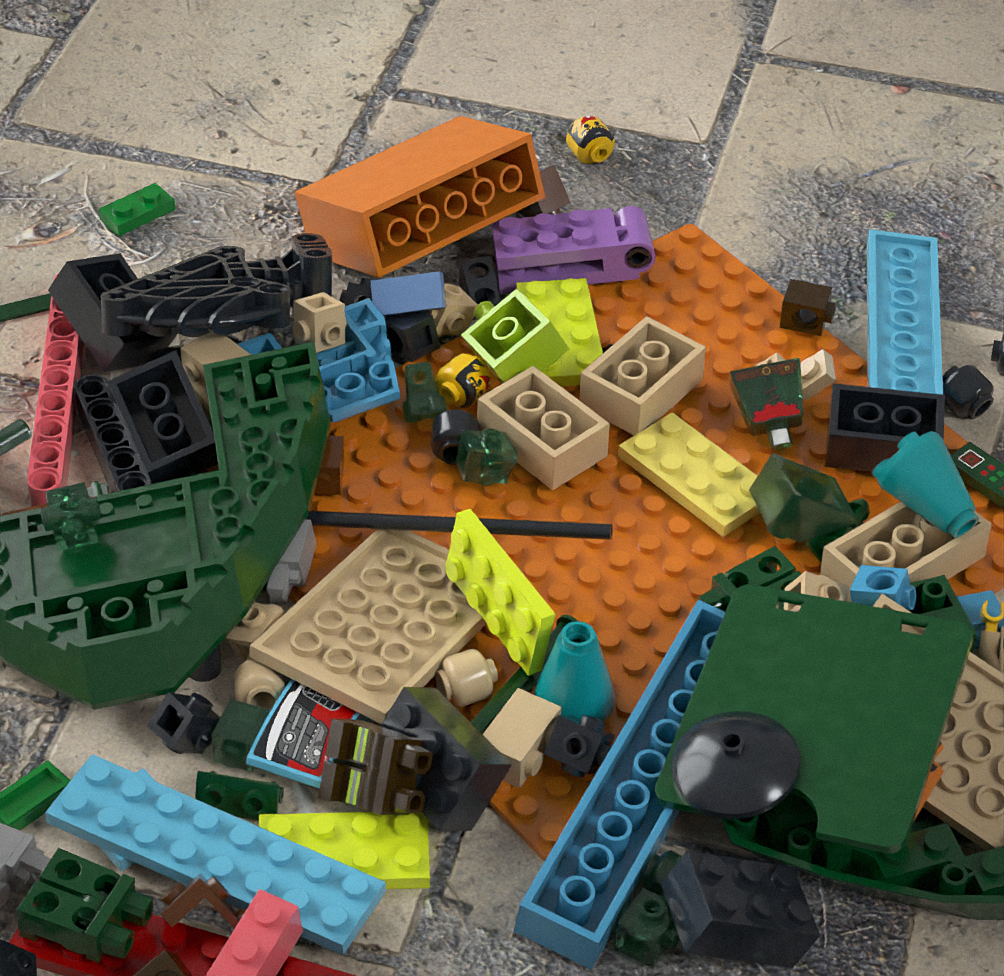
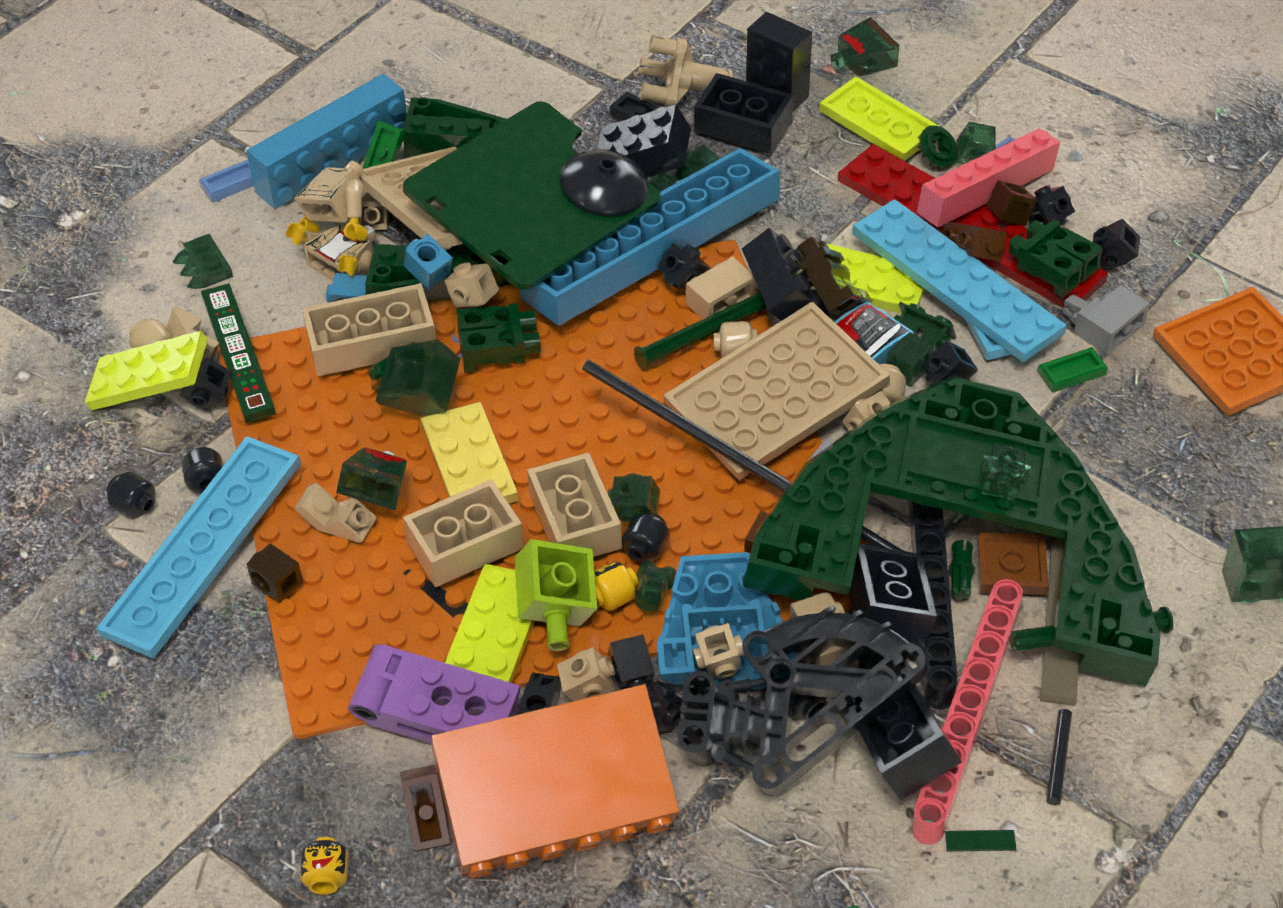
camera: 155 degrees left, 5 degrees up
medium blue tile [370,271,446,317] -> none
neon yellow plate [445,509,555,676] -> none
teal cone [534,621,616,722] -> none
black brick [825,383,945,472] -> none
teal cone [872,431,979,538] -> none

